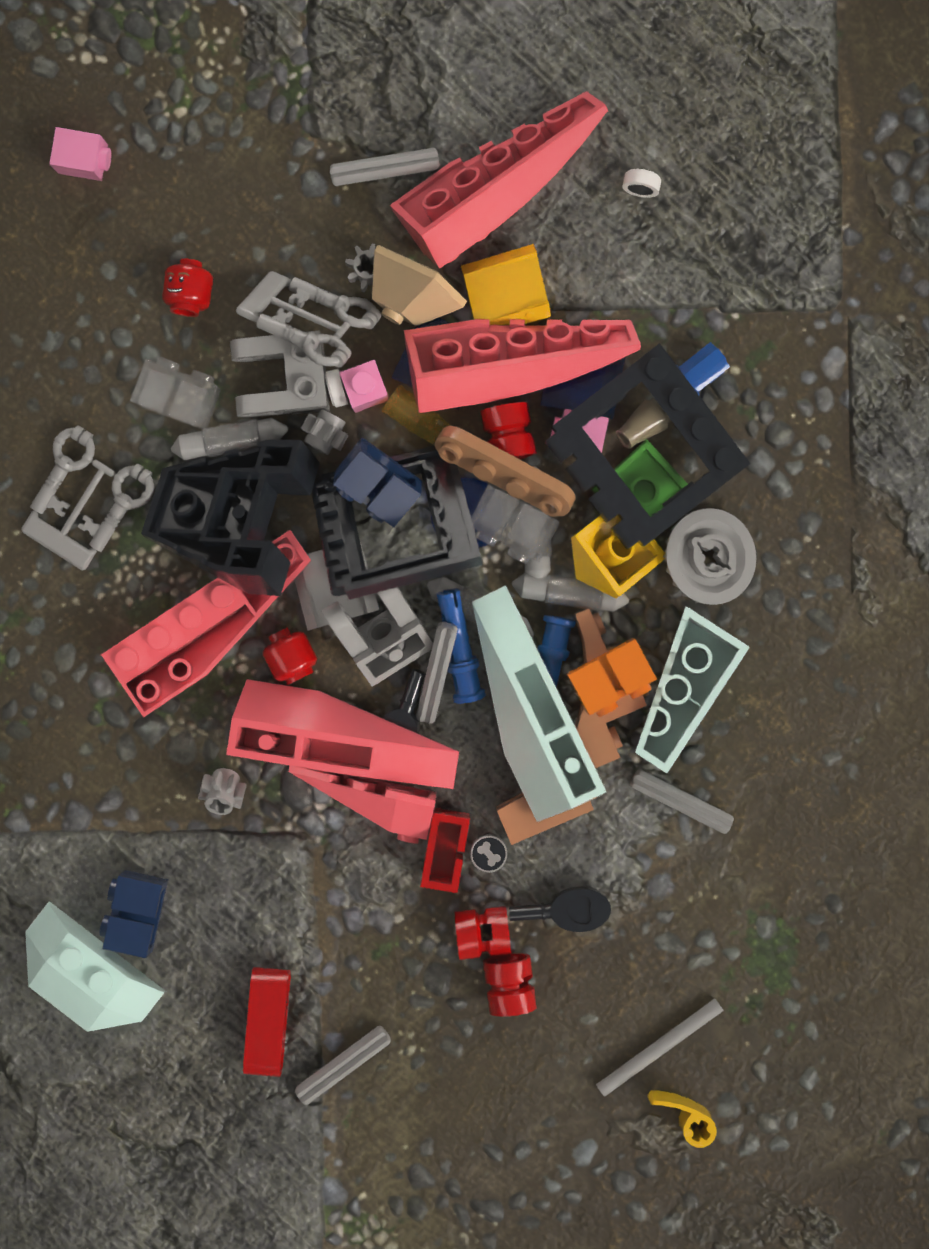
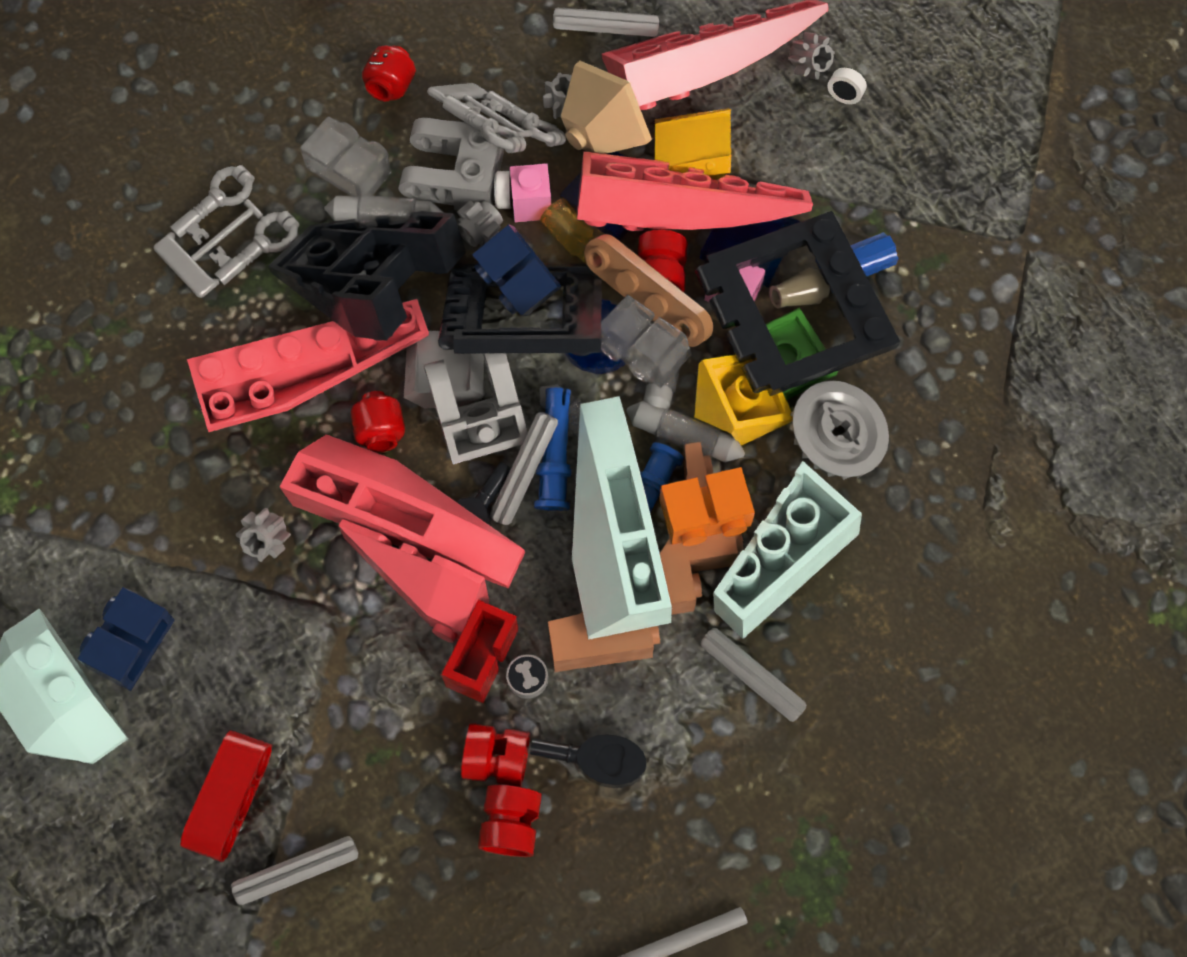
camera: 20 degrees right, 20 degrees down
none -> light grey gear [788,32,835,80]

